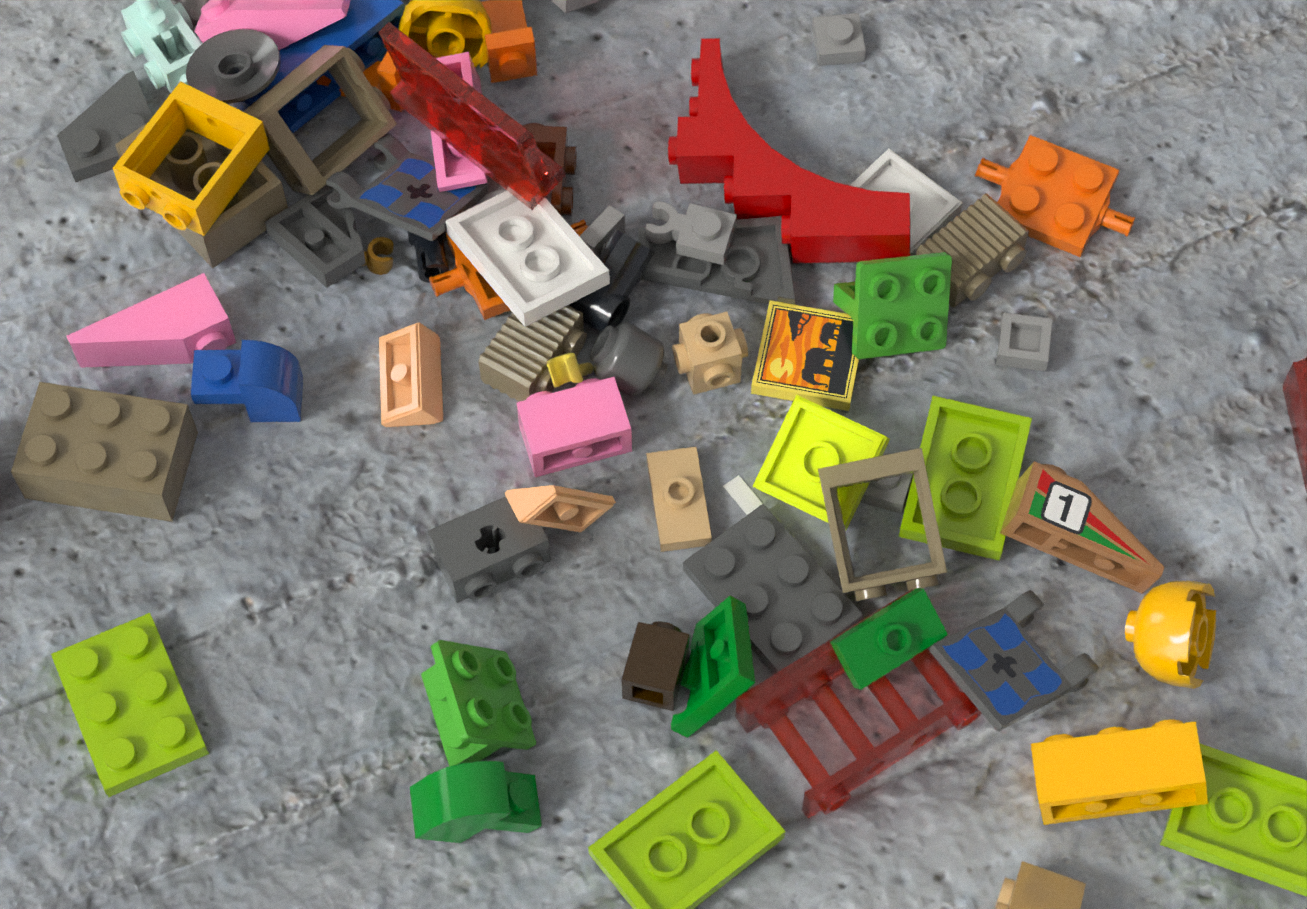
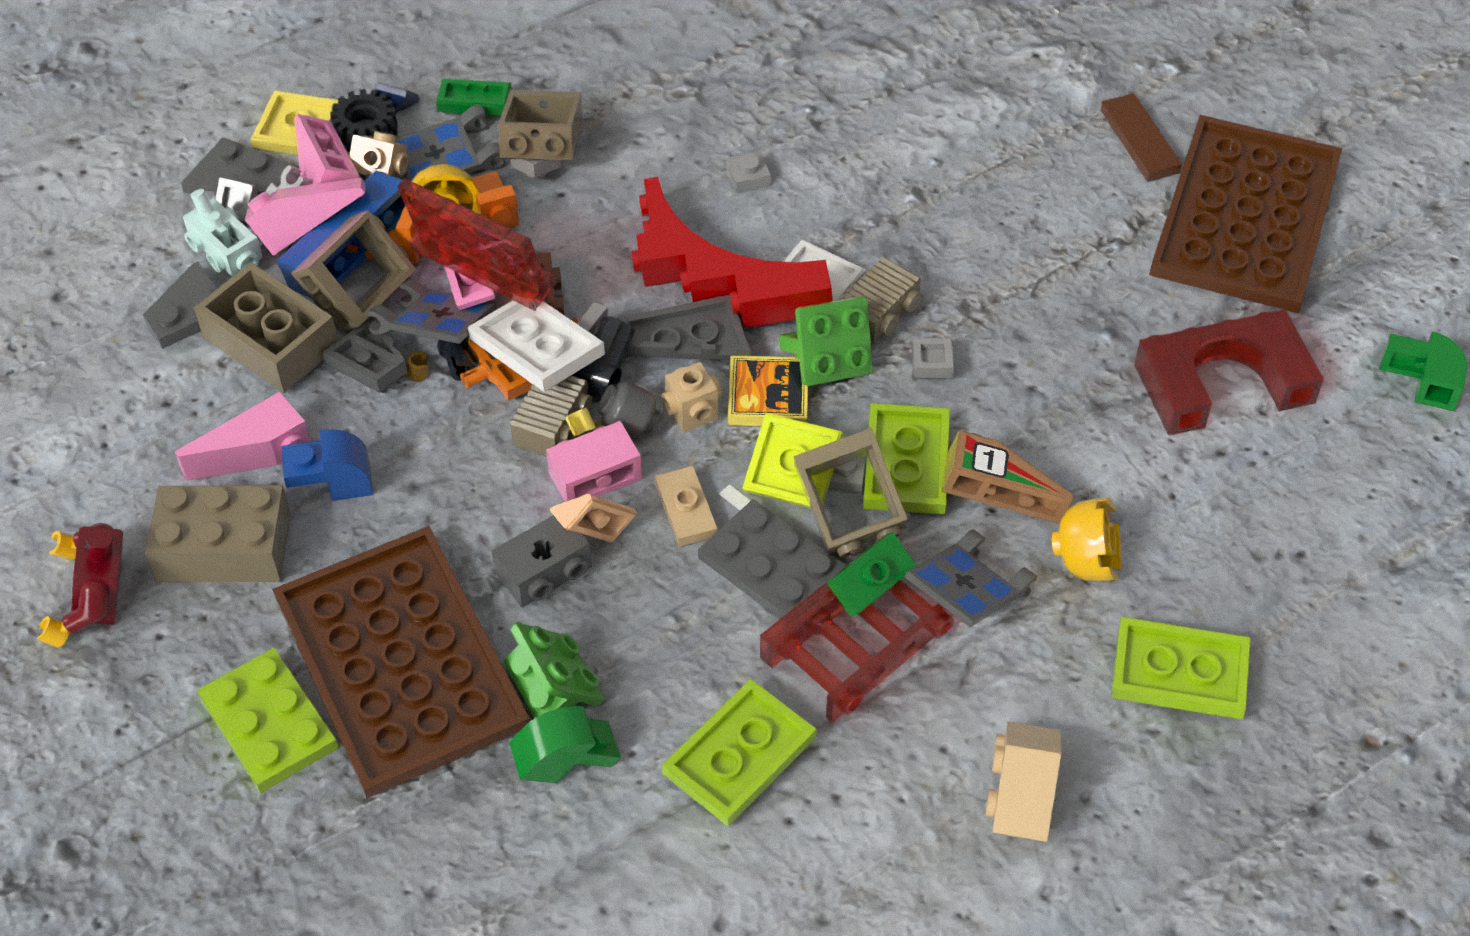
camera: 10 degrees left, 10 degrees down
yellow window [113,81,269,236] -> none
dark grey dish [186,29,281,104] -> none
light nougat slope [379,322,443,427] -> none
dark brown brick [621,621,690,711] -> none
light grey plate [645,202,737,265] -> none
green wing [671,595,755,738] -> none
orange plate [975,135,1136,257] -> none
yellow brick [1030,719,1208,825] -> none
none -> reddish brown plate [272,526,530,798]

